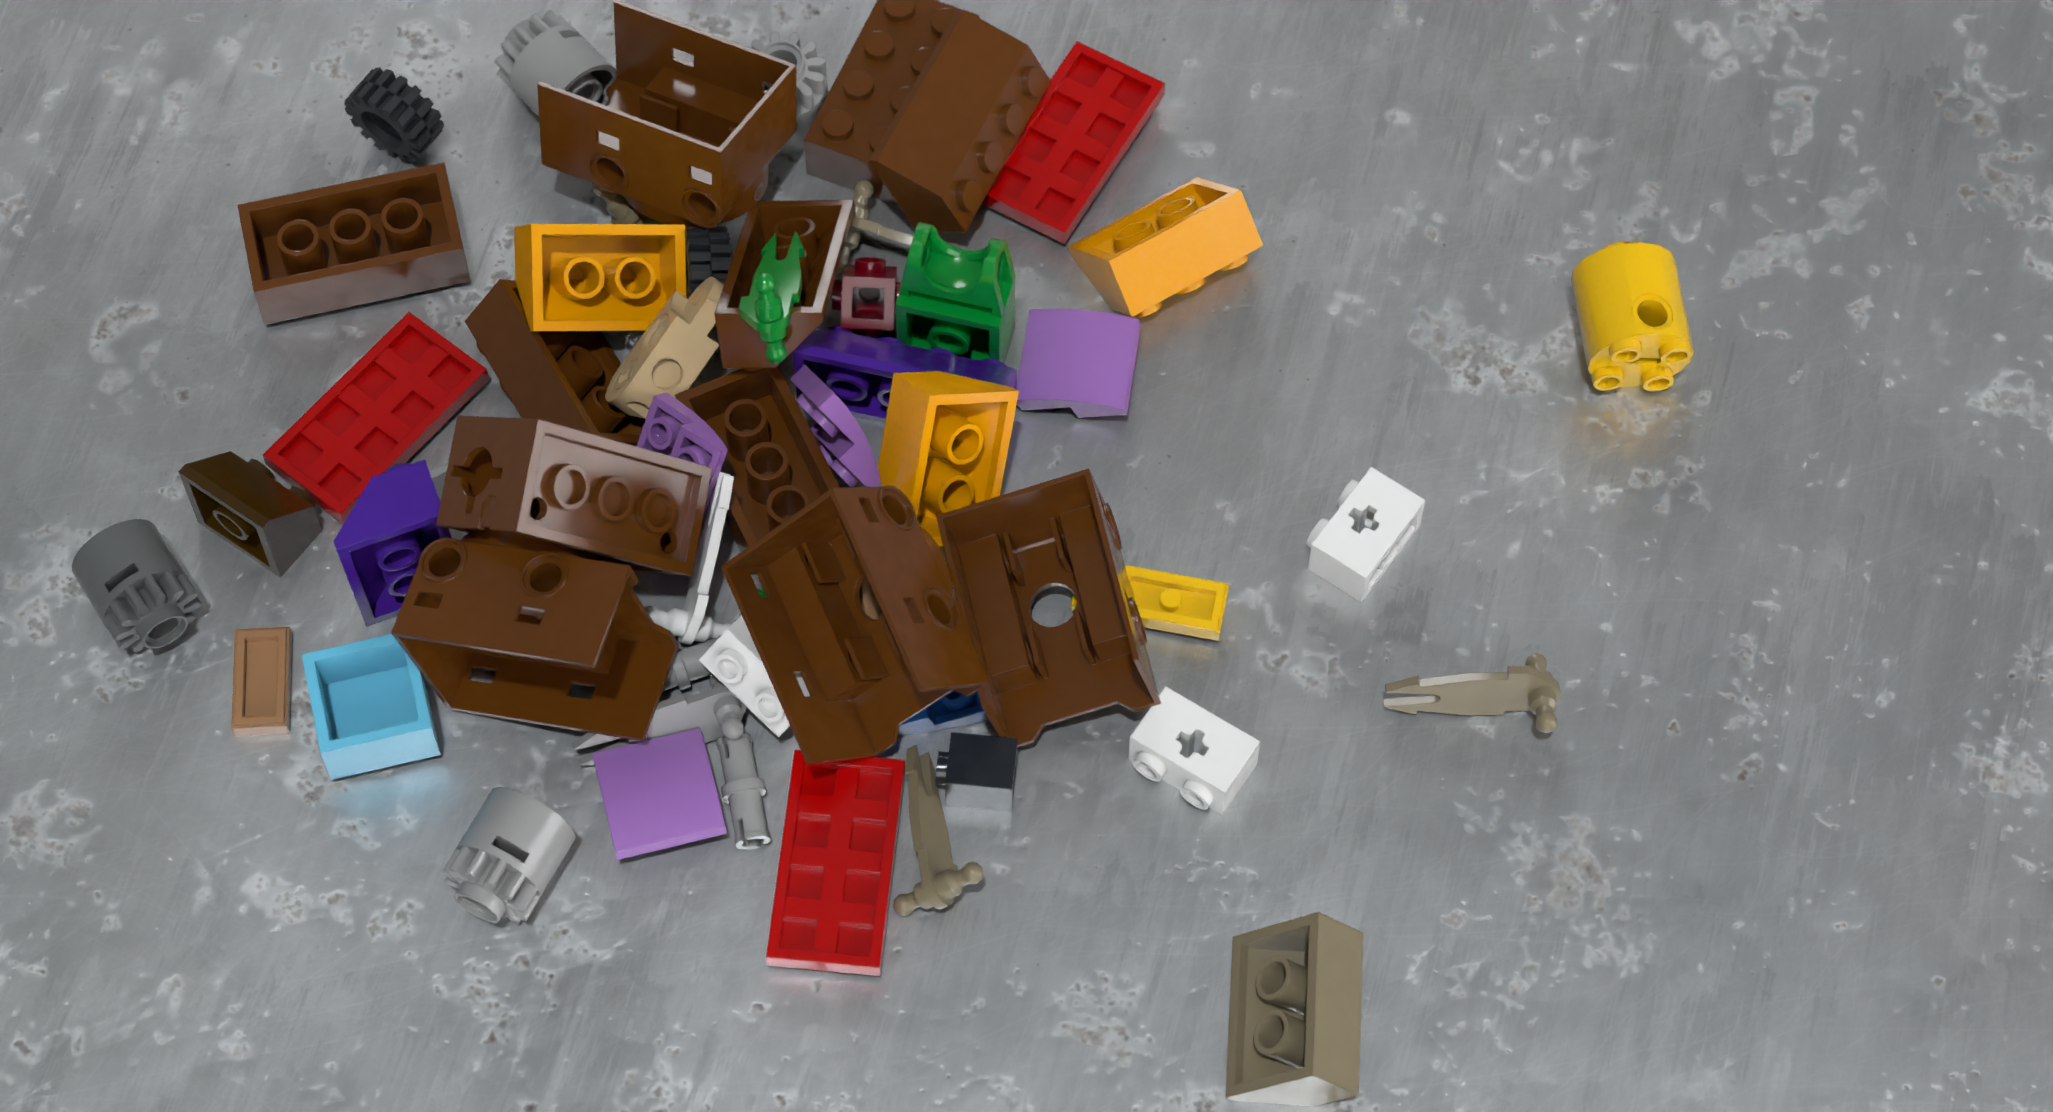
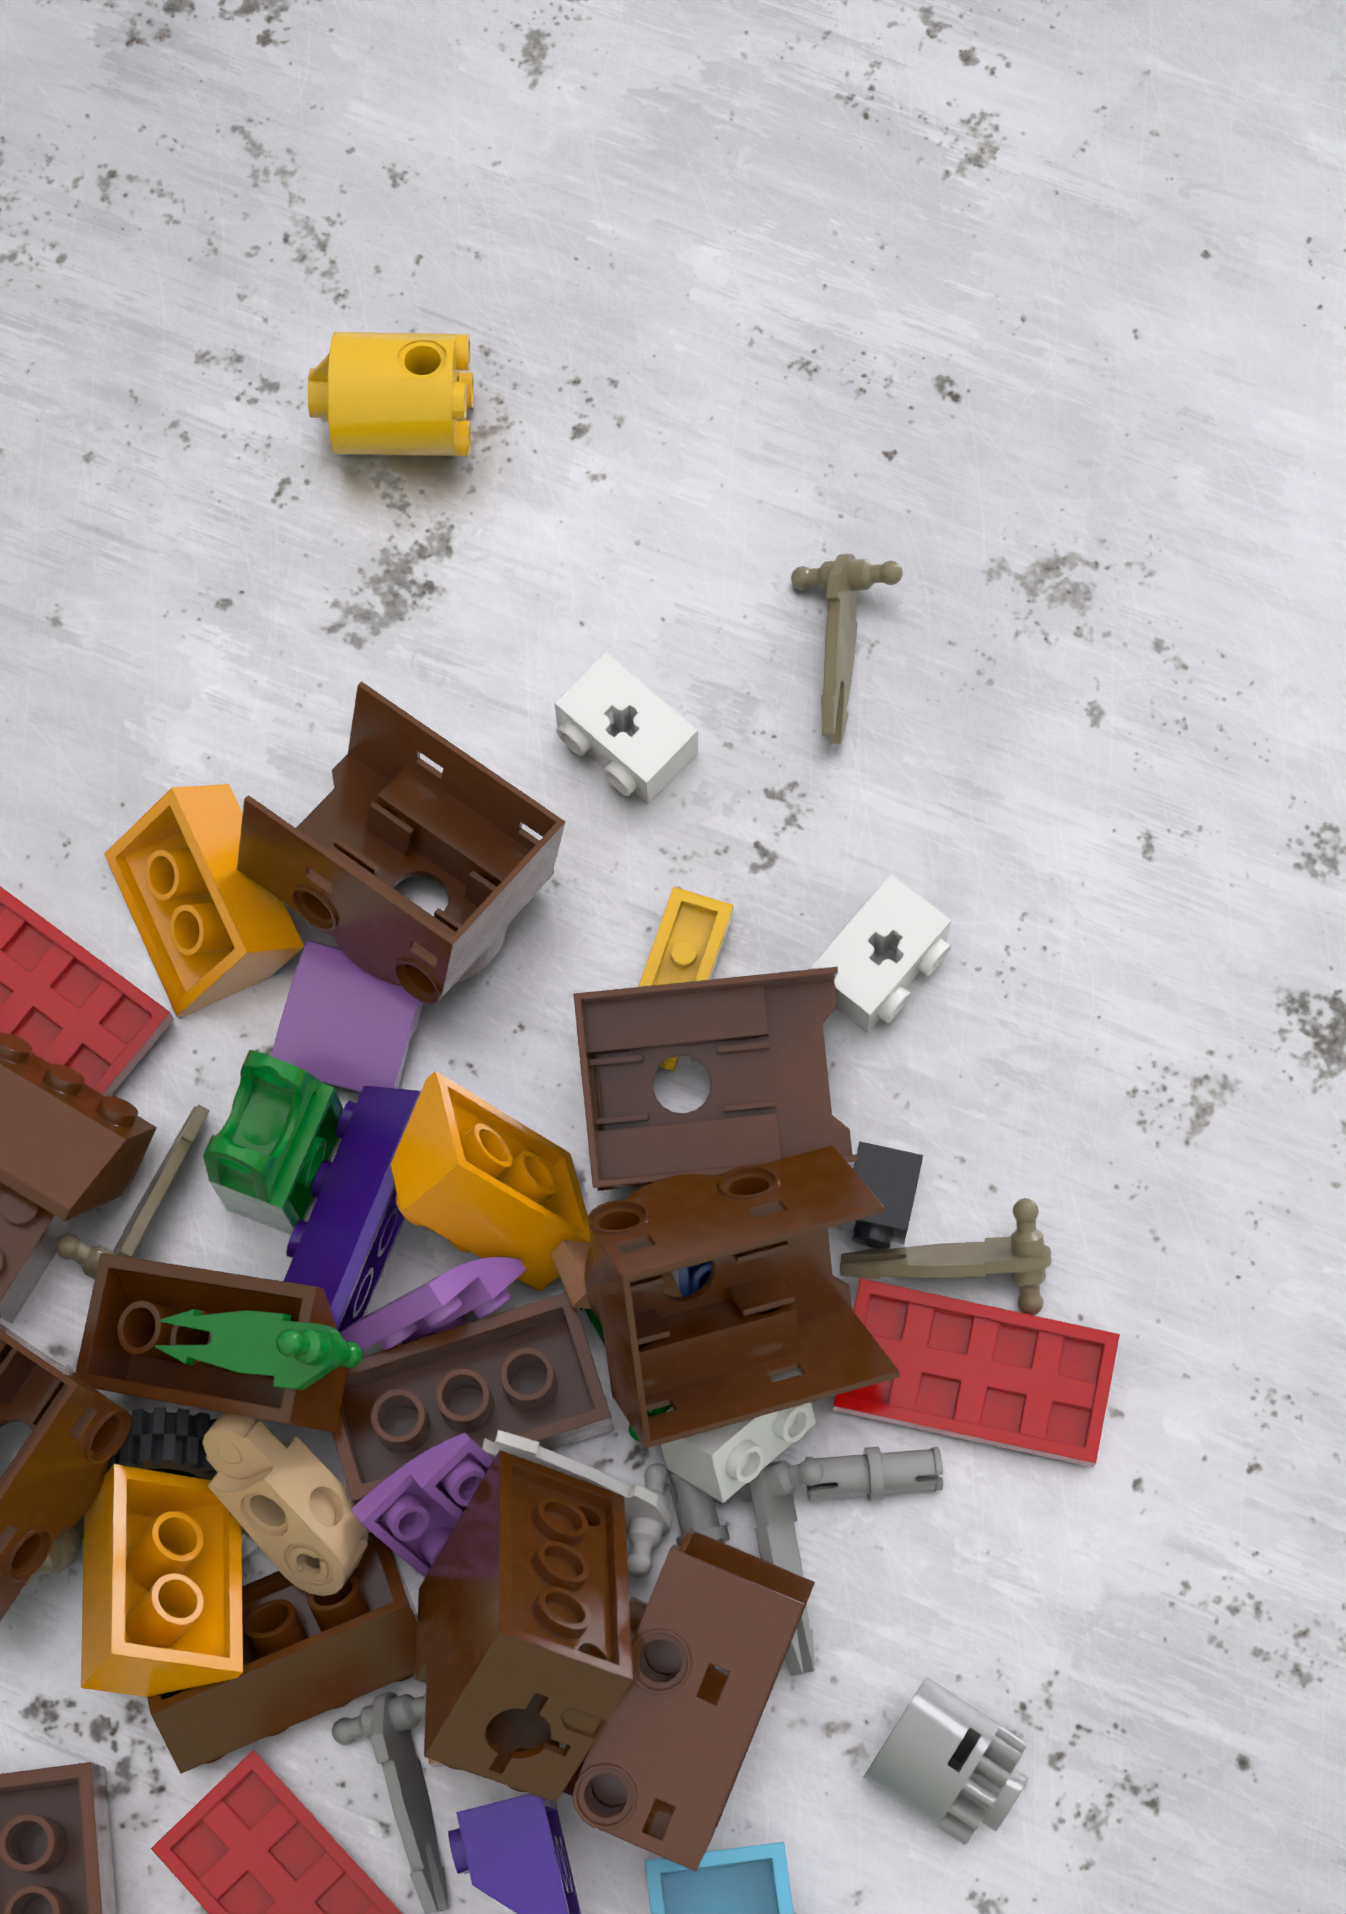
camera: 80 degrees left, 10 degrees up
medium lavender slope [592,728,727,860] -> none
dark red brick [832,257,901,336] -> none
dark tan slope [1226,912,1363,1106] -> none
none -> reddish brown piece [237,681,566,1005]

